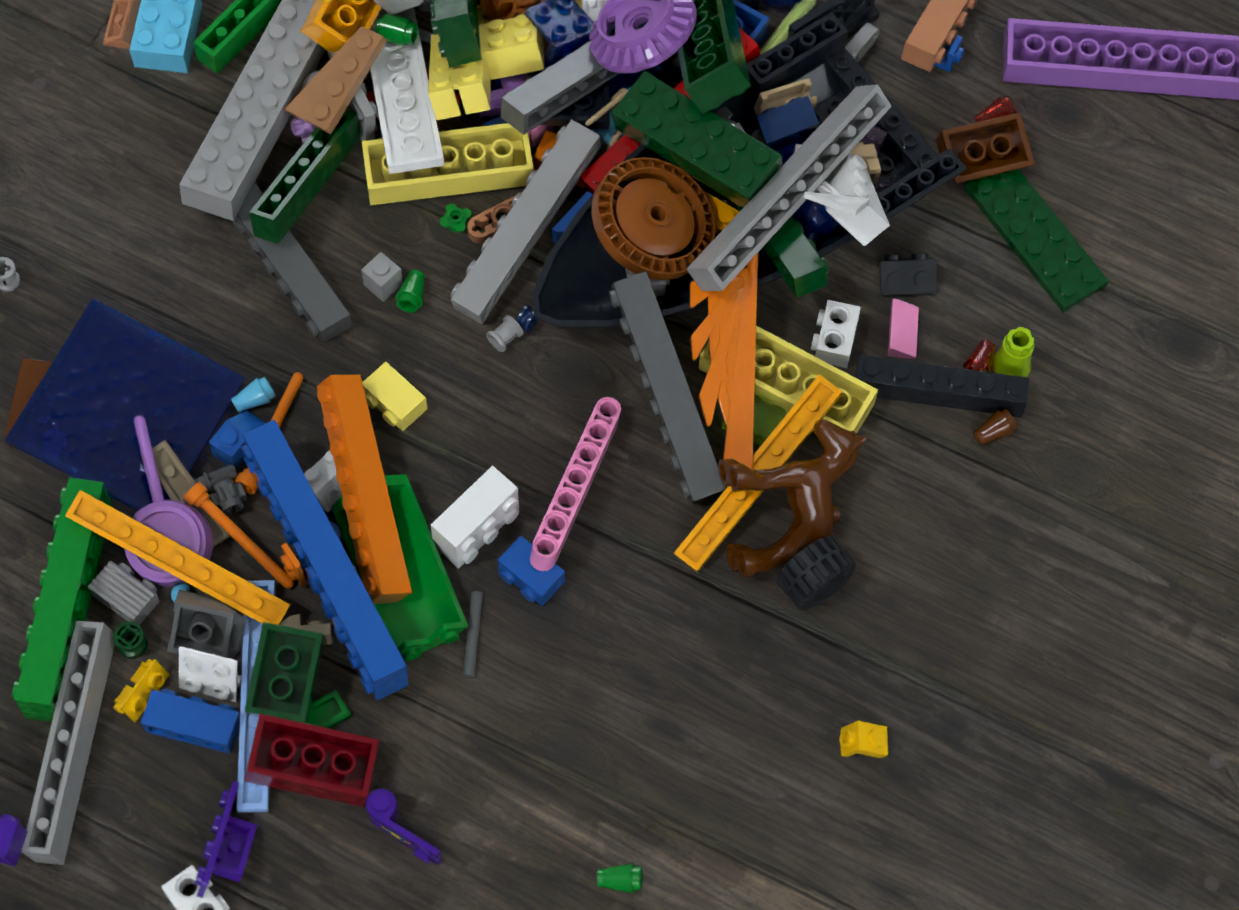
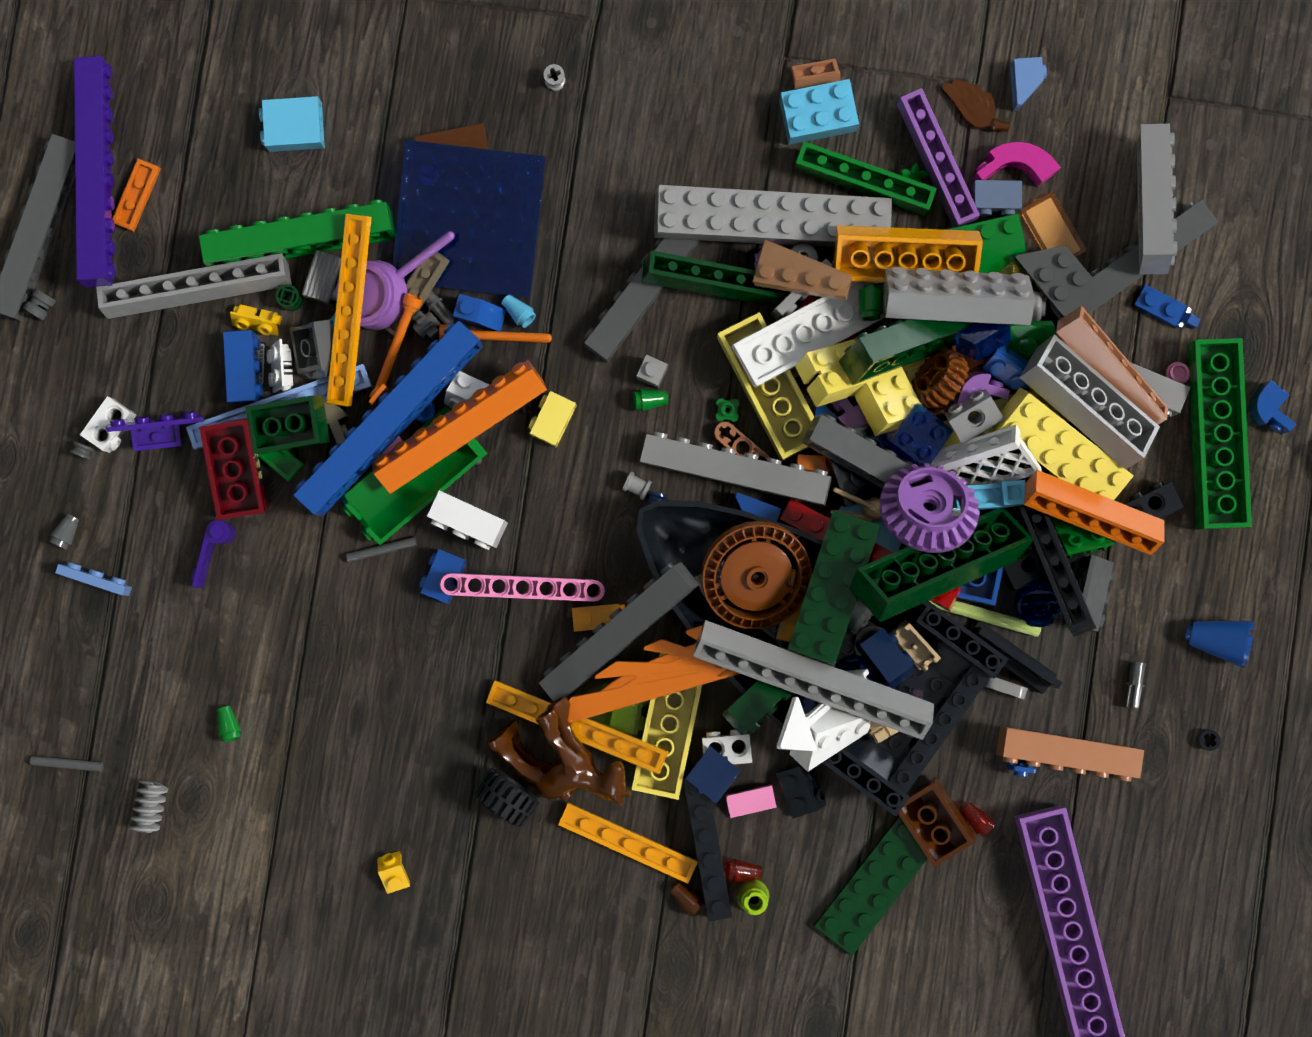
camera: 75 degrees right, 20 degrees up
none -> light orange plate [558,802,698,884]
none -> light orange hinge [572,604,625,632]
none -> dark blue piece [685,746,741,804]

